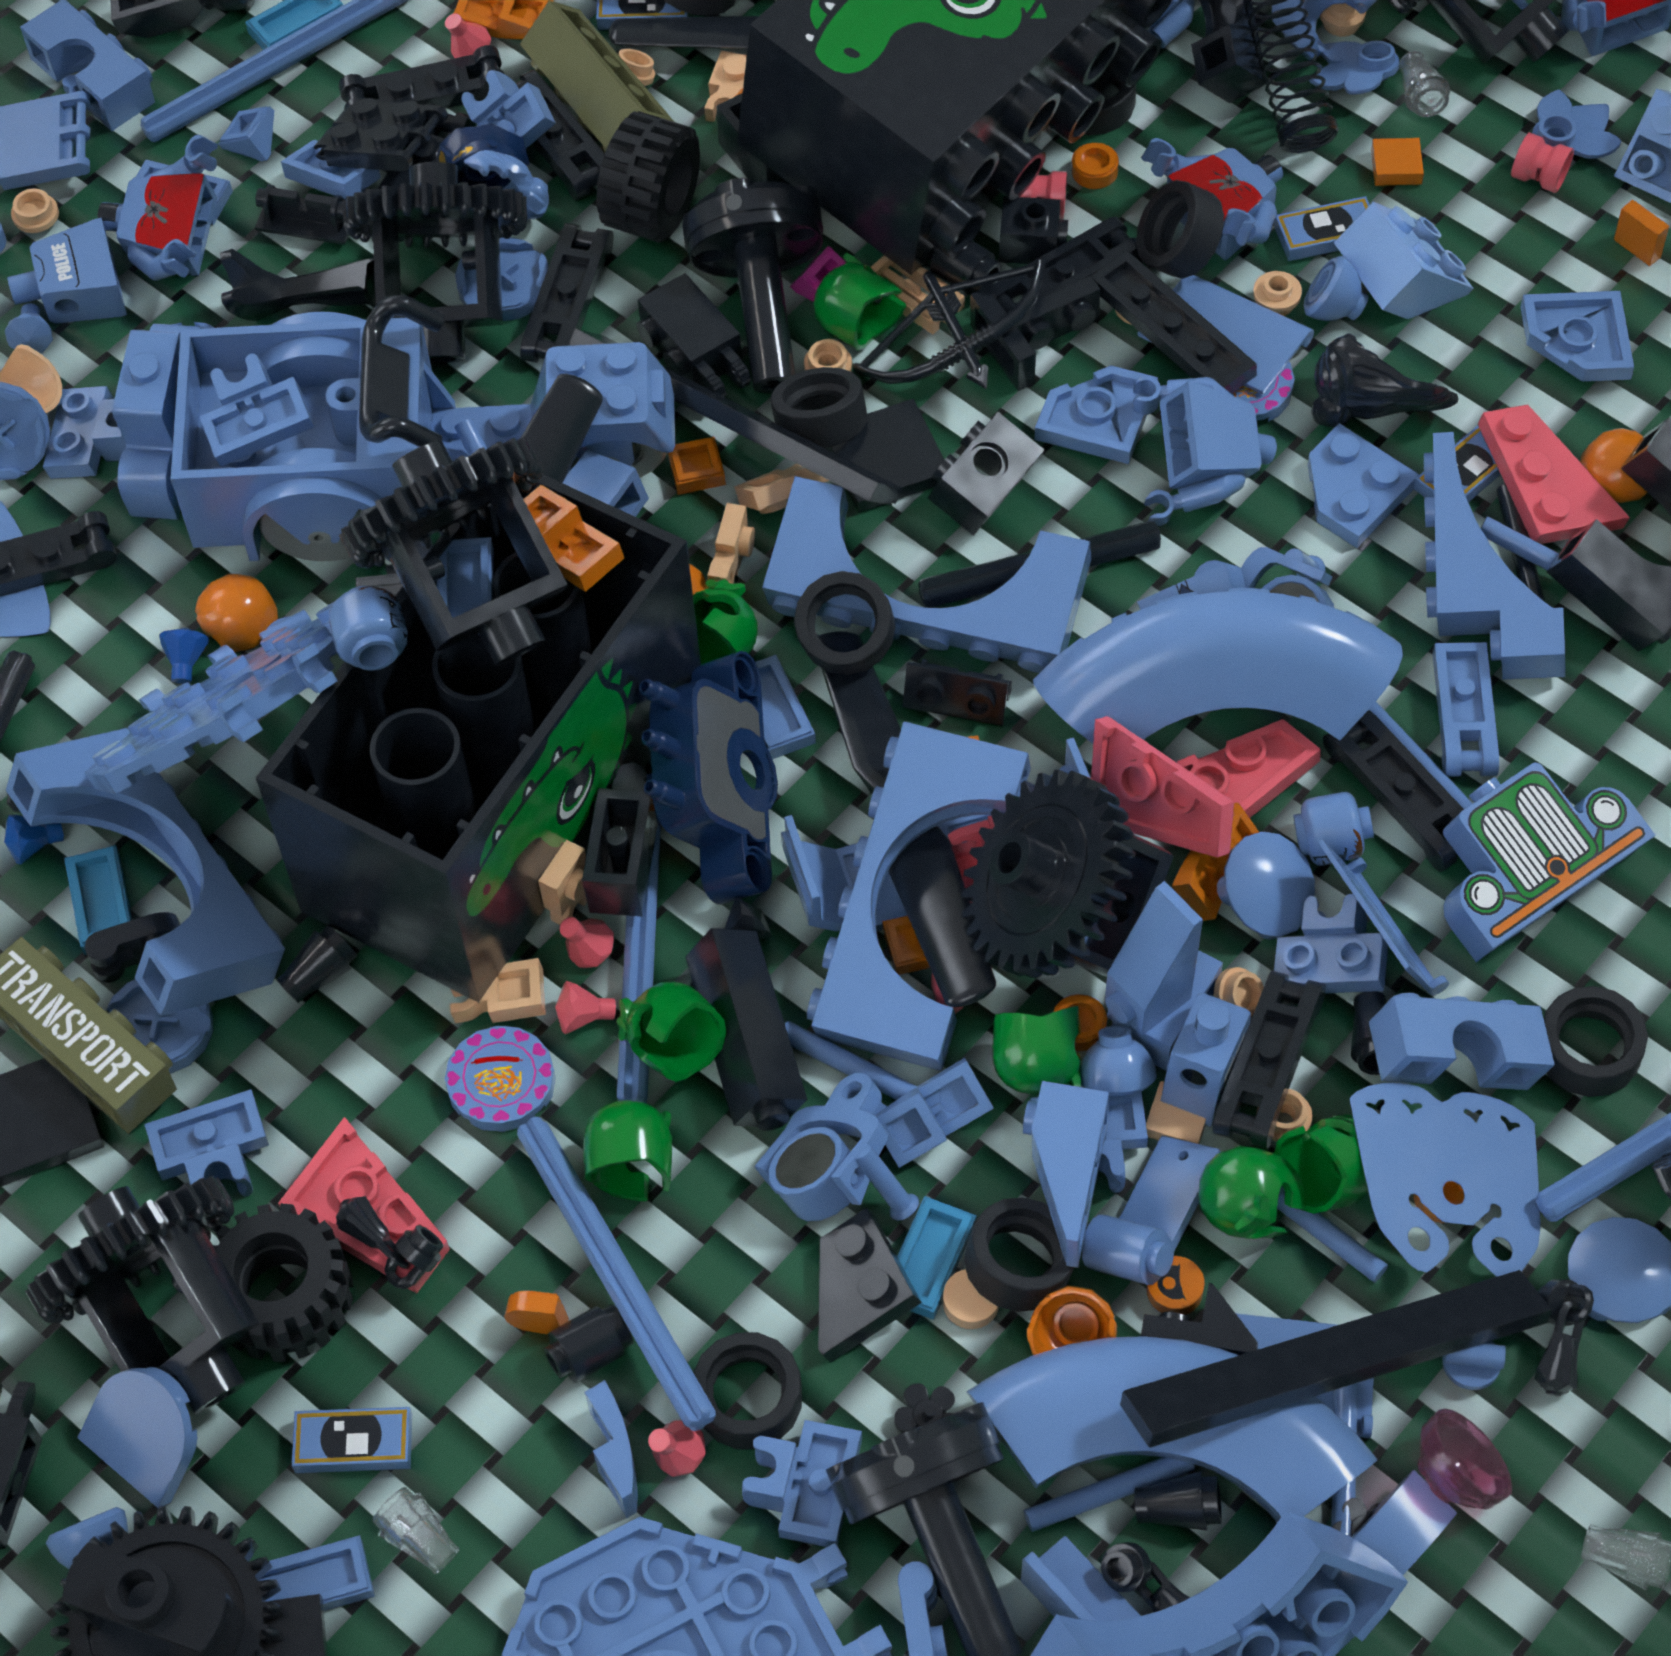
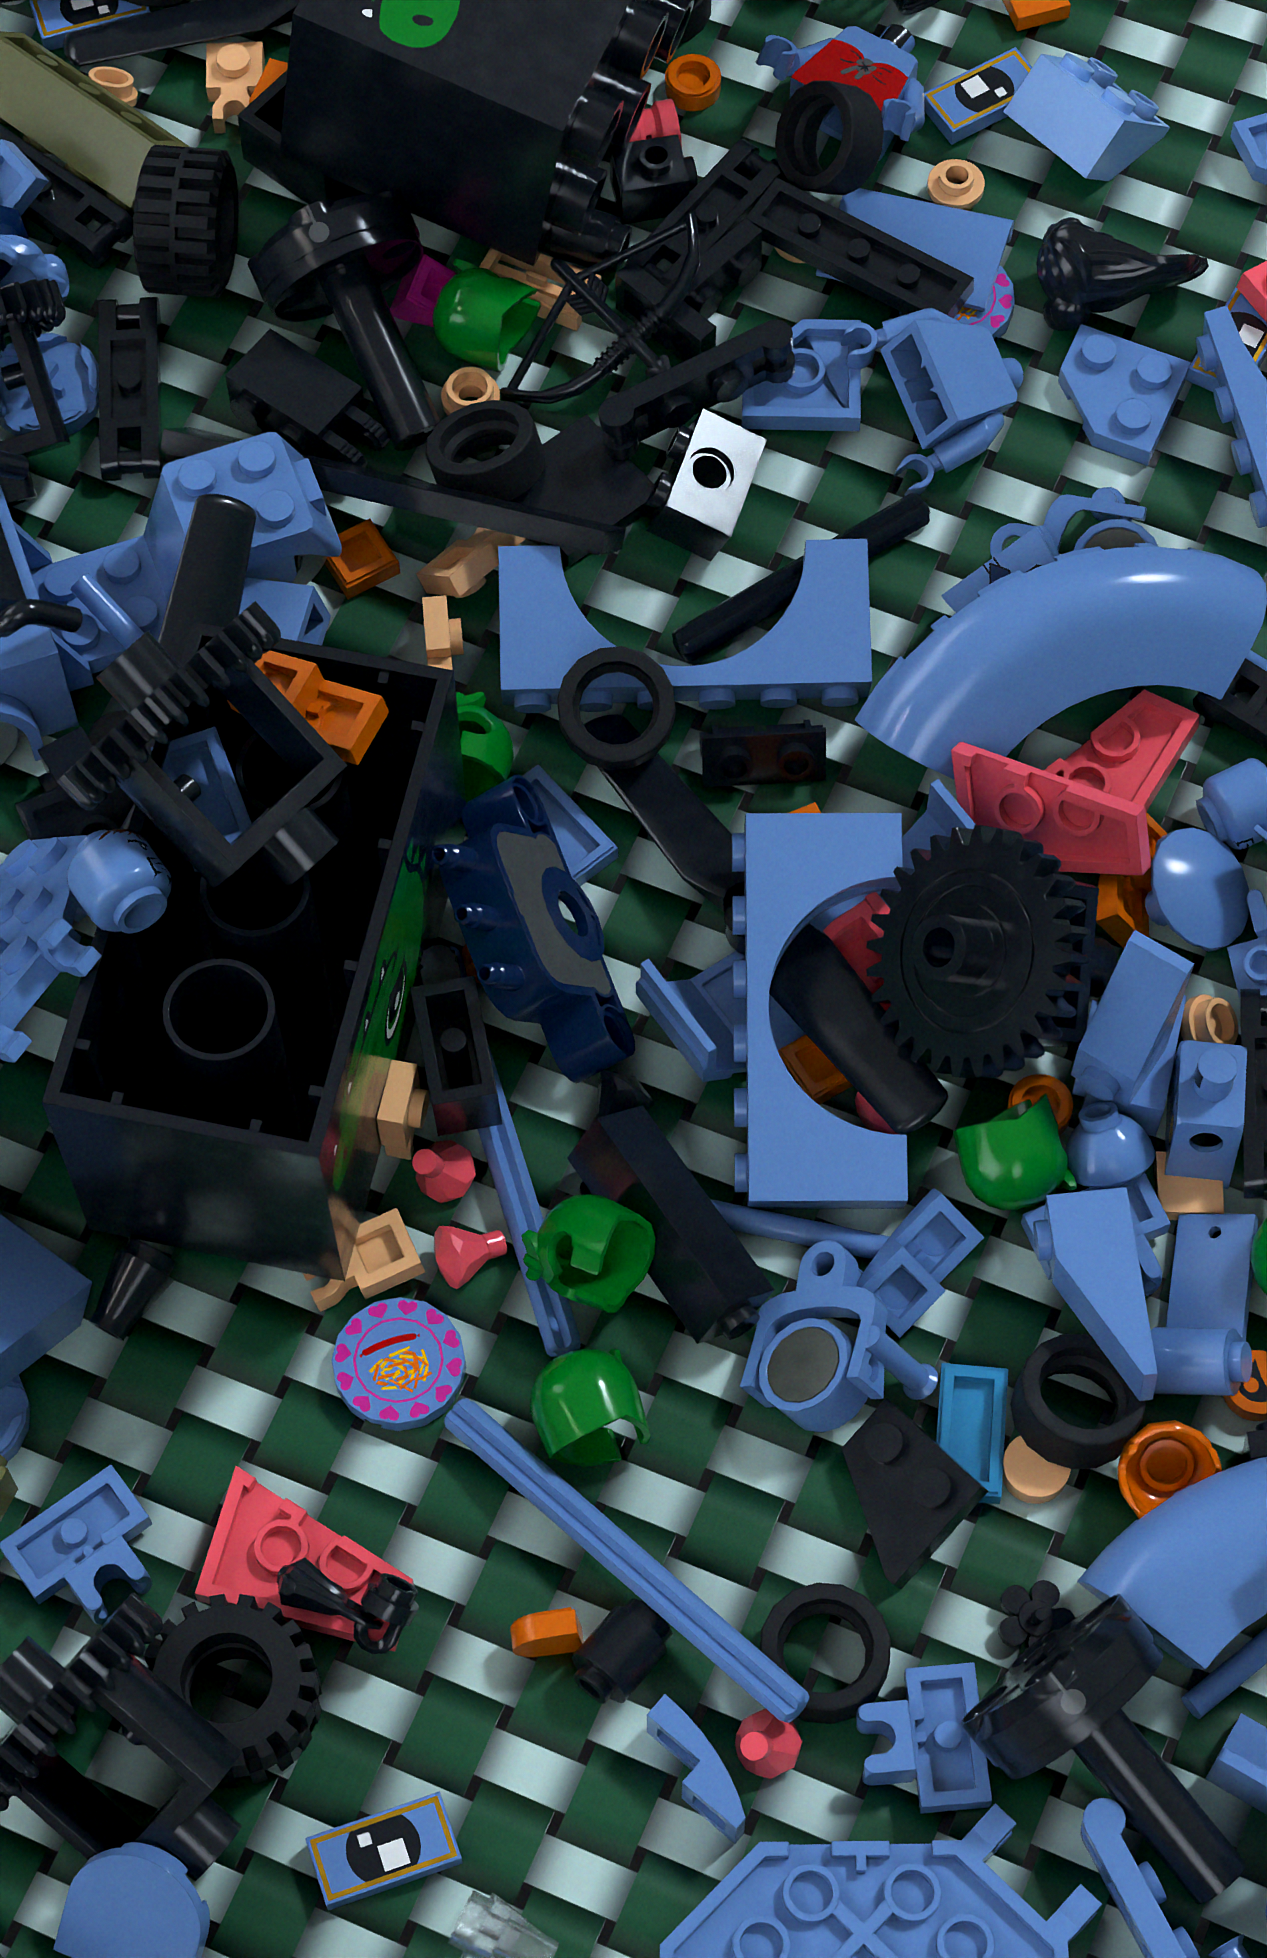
camera: 20 degrees left, 5 degrees up
medium blue brick [1303,256,1369,321] -> none
none -> black plate [598,320,796,460]

